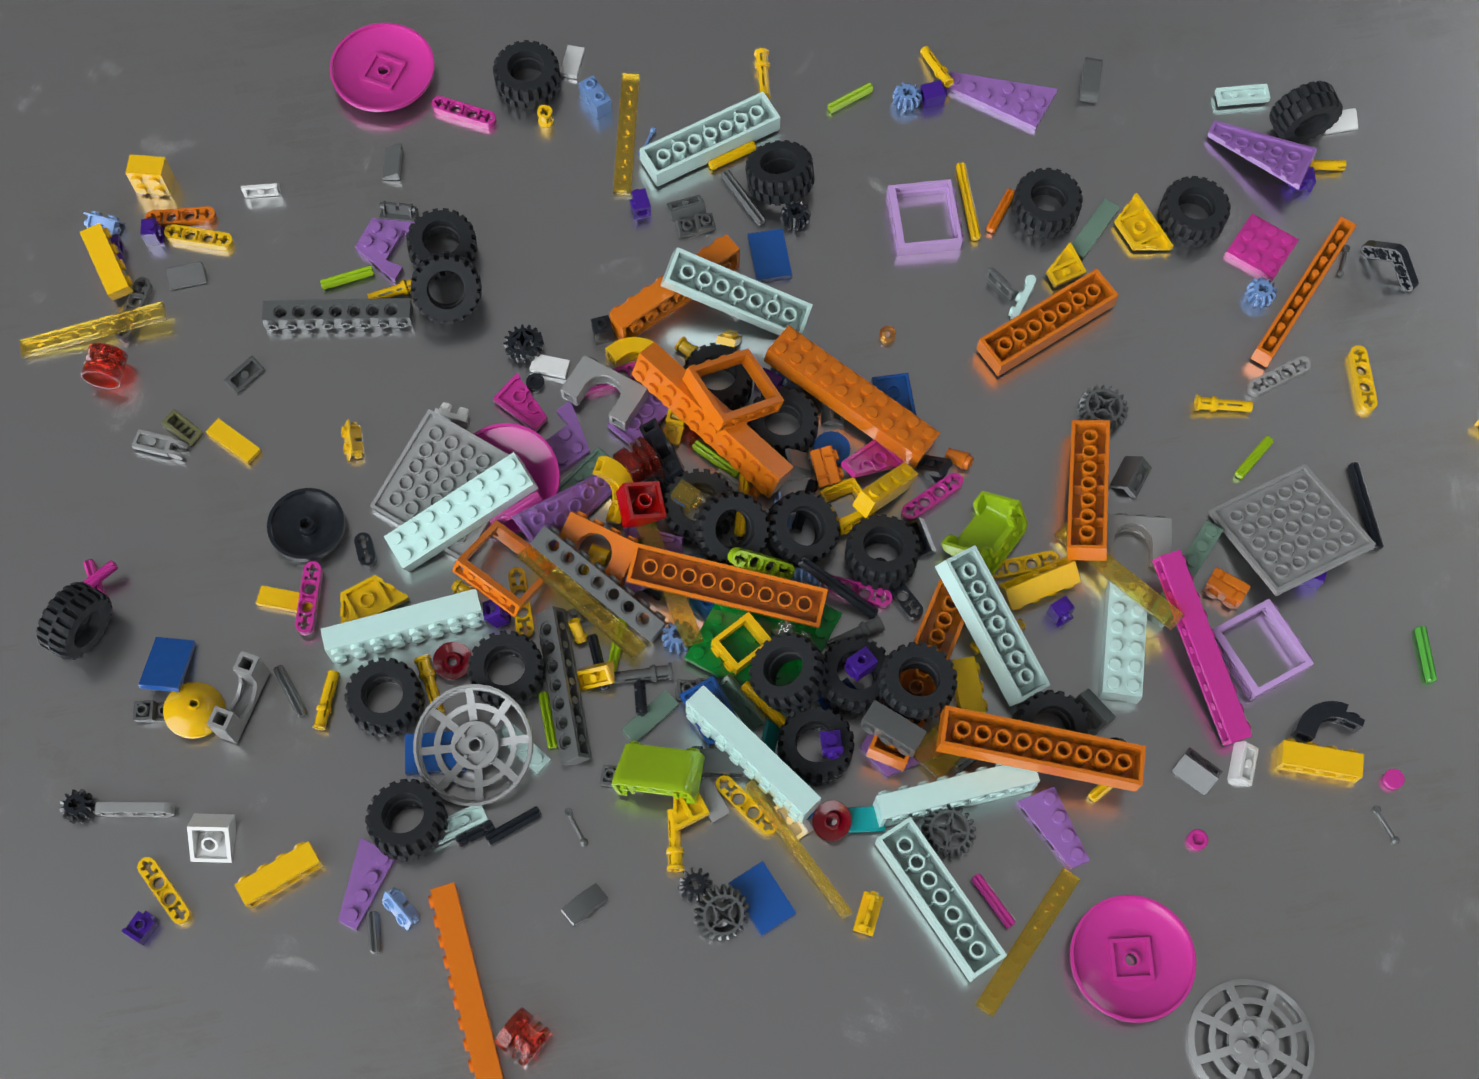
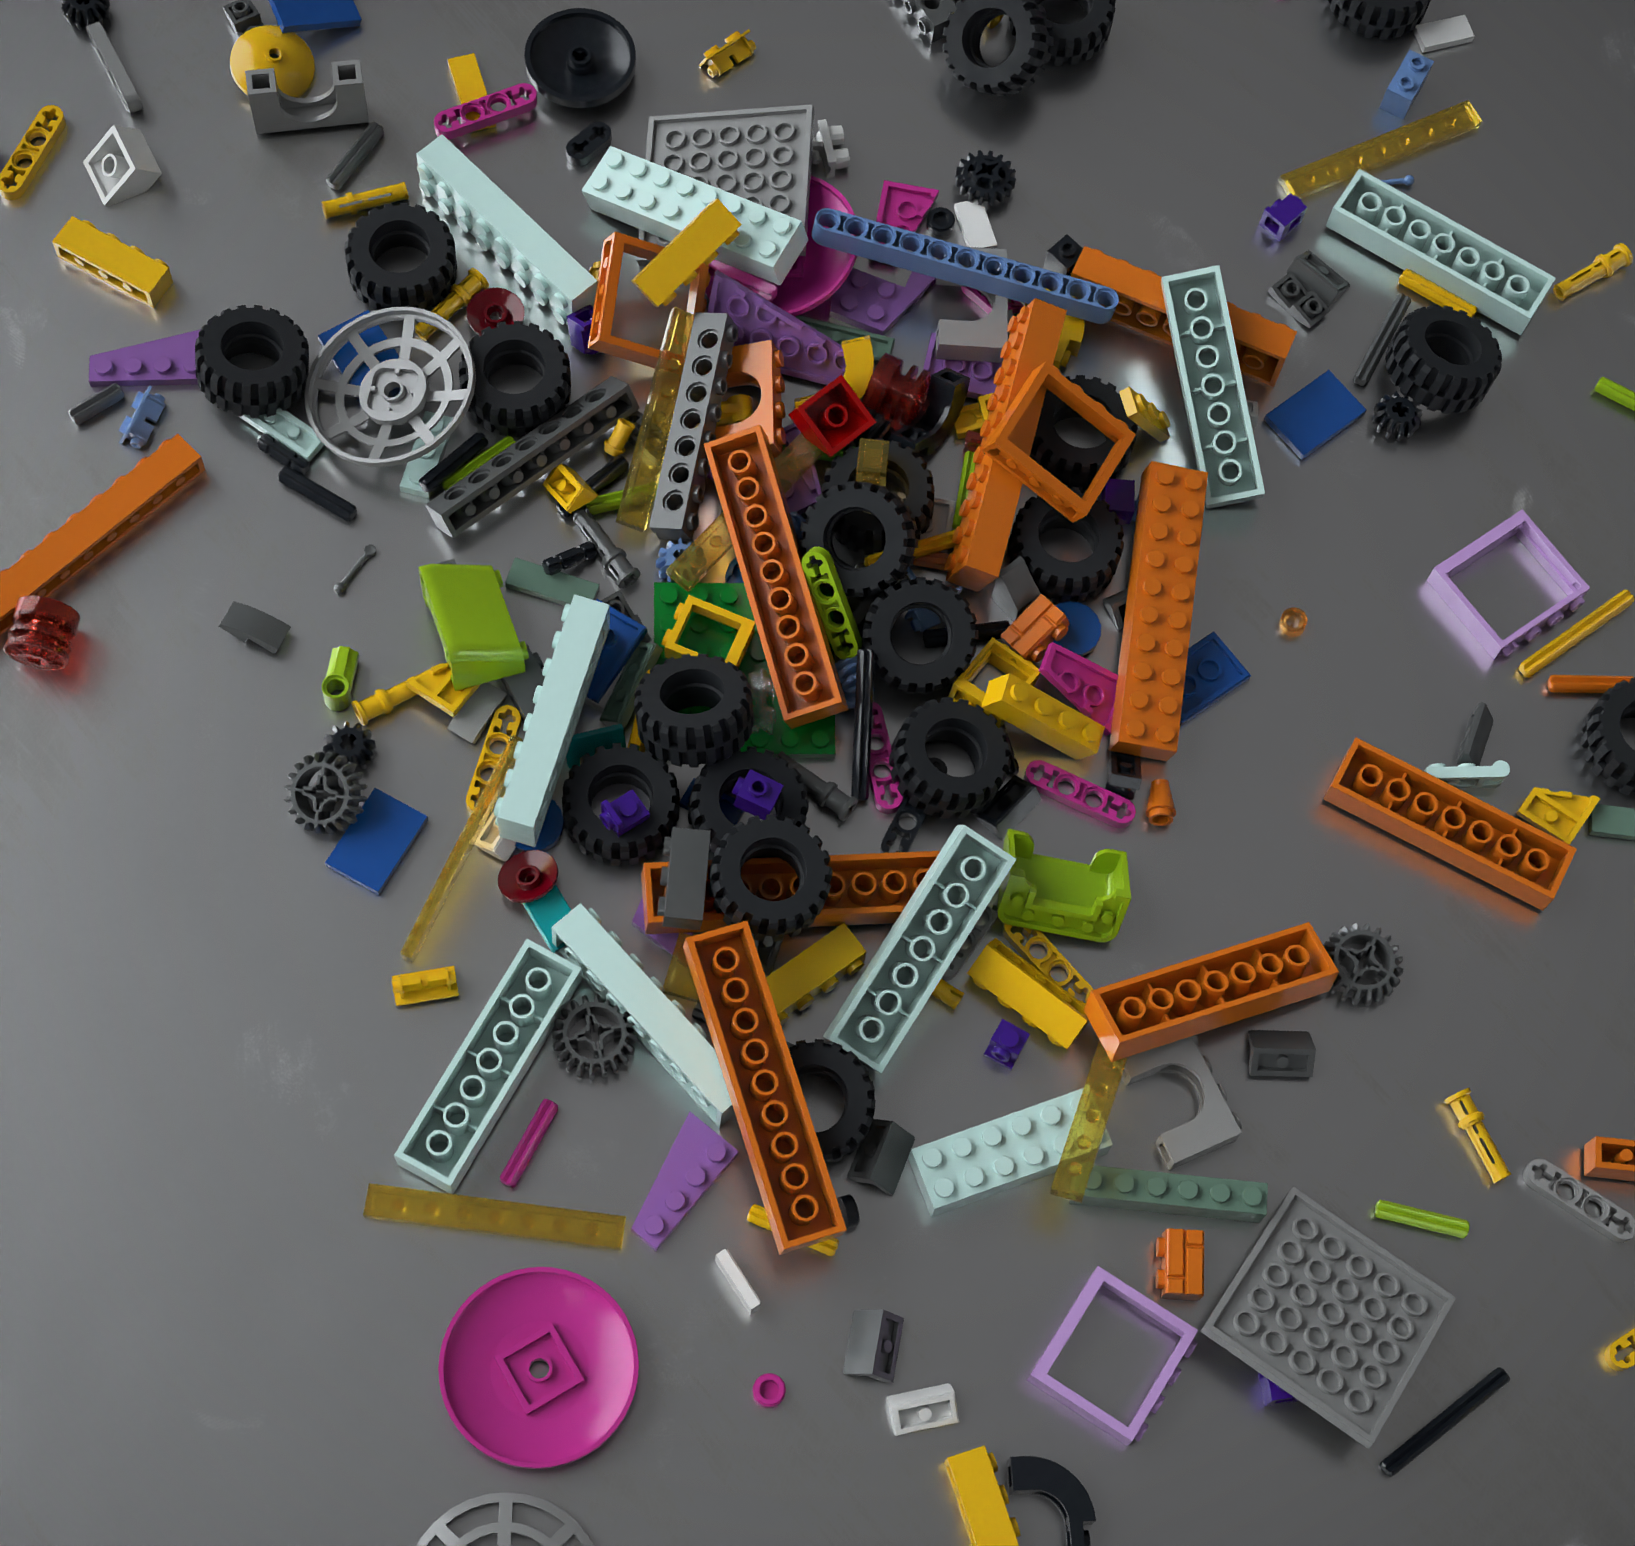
camera: 55 degrees right, 0 degrees up
yellow wing [340,575,410,623] -> none
yellow beam [508,567,535,639] -> none
yellow bush [537,105,554,128] -> none
yellow bush [674,336,699,359] -> none
dark pink brick [1152,550,1252,746] -> none
none -> lime piece [322,646,359,711]
none -> black axle [419,432,489,492]
none -> yellow brick [631,198,742,307]
none -> white tile [715,1249,761,1315]
none -> medium blue beam [811,208,1119,324]

